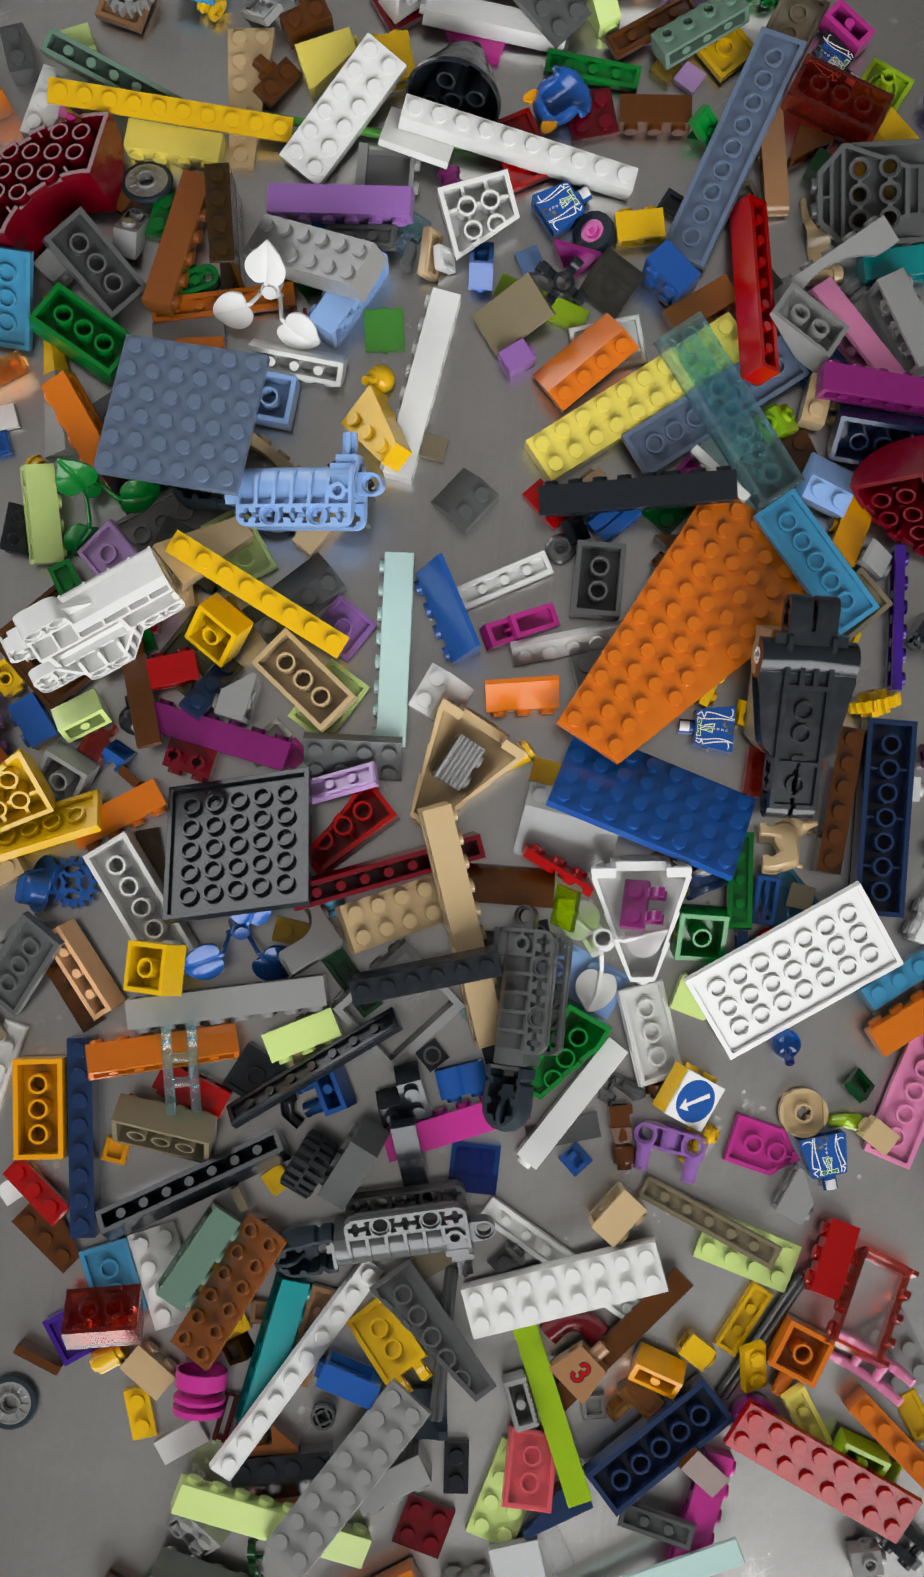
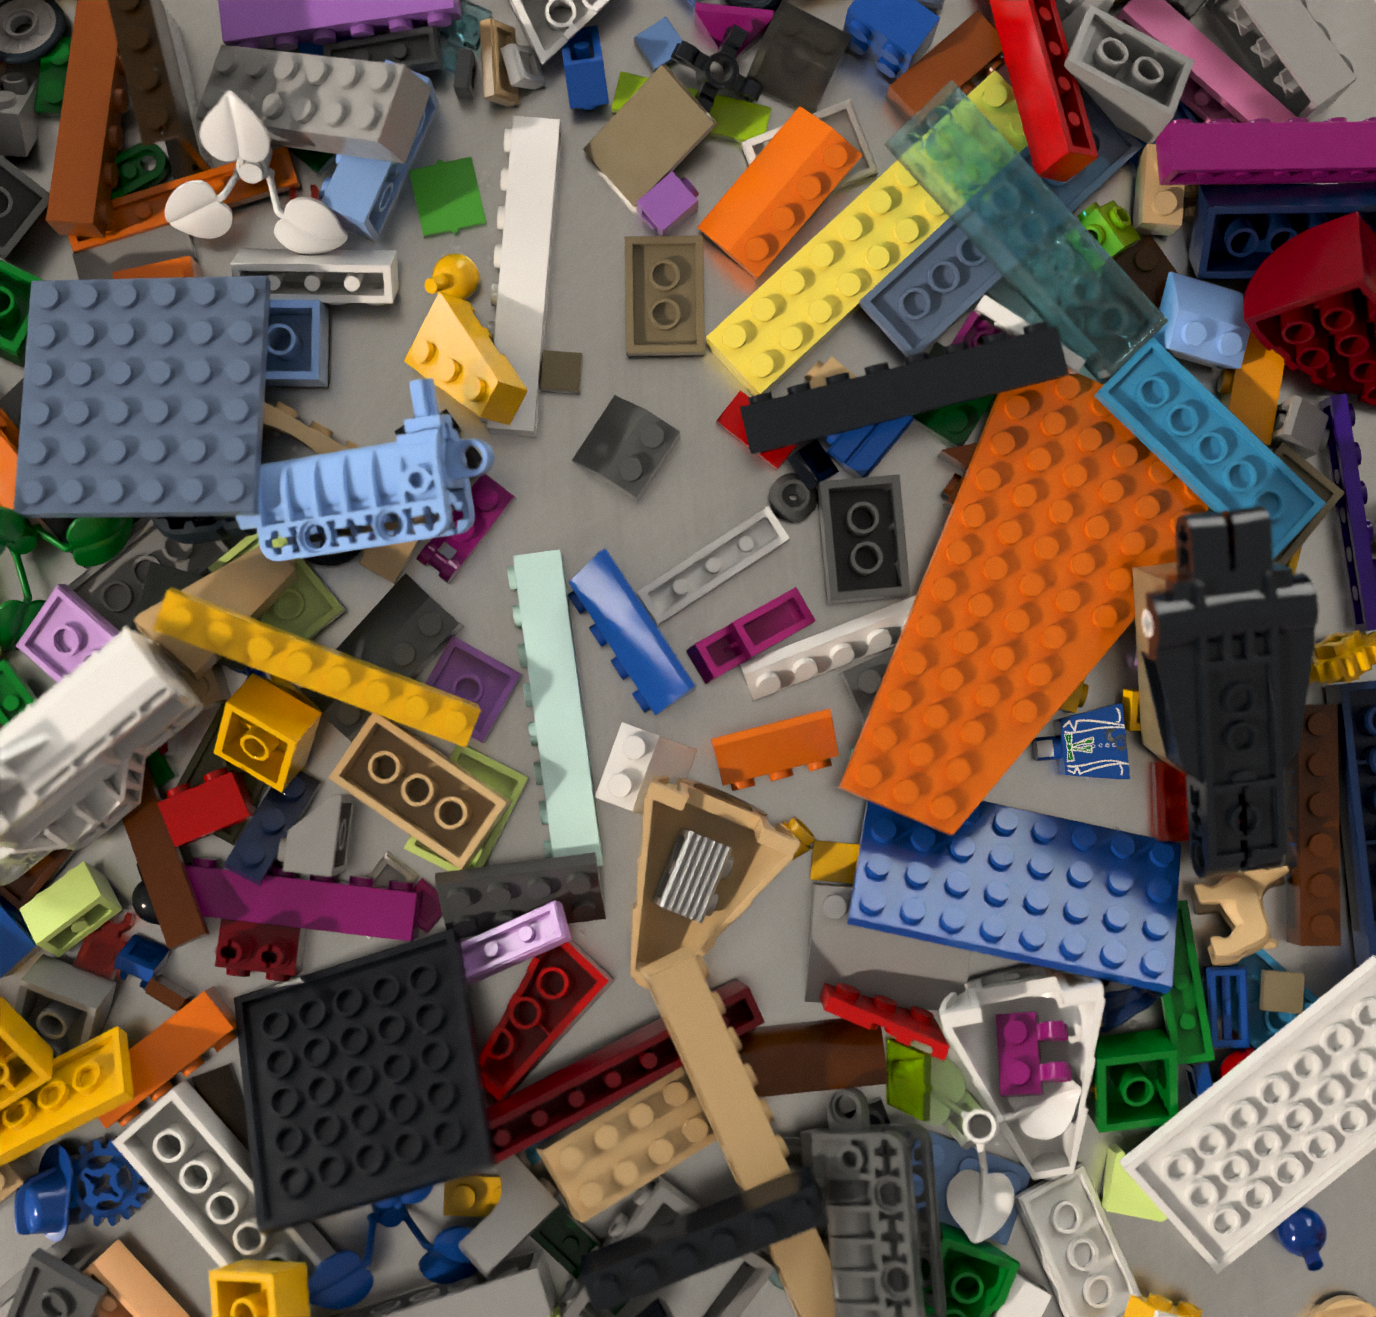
camera: 10 degrees left, 0 degrees up
none -> magenta plate [416,474,515,583]
none -> dark tan plate [625,235,705,356]

